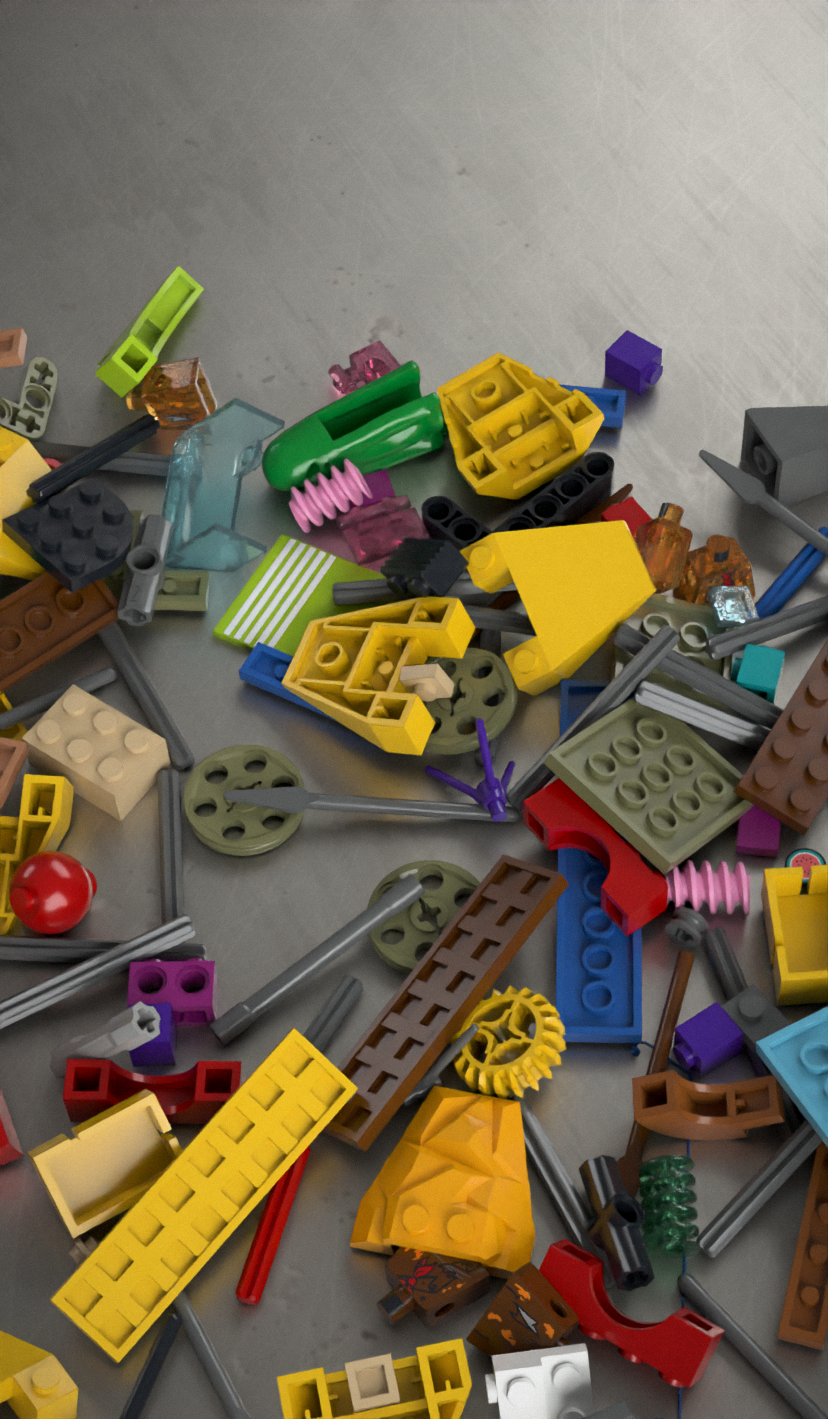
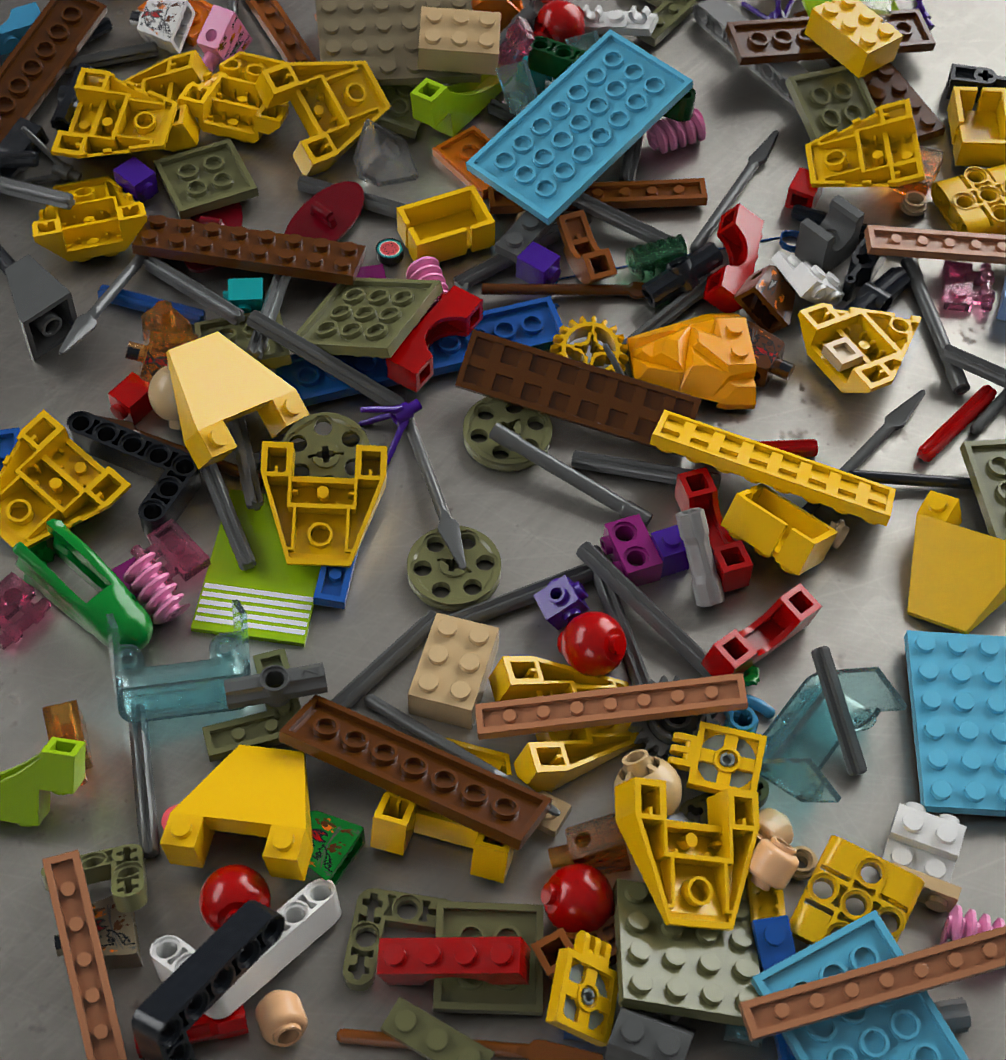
camera: 115 degrees left, 0 degrees up
black plate [2,477,134,593] -> none
black axle [26,414,160,504] -> none
black brick [380,537,469,598] -> none
tan plate [399,663,454,702] -> none
axle [634,680,770,751] -> none
clear light blue plate [708,586,759,628] -> none
none -> dark purple brick [533,575,590,630]

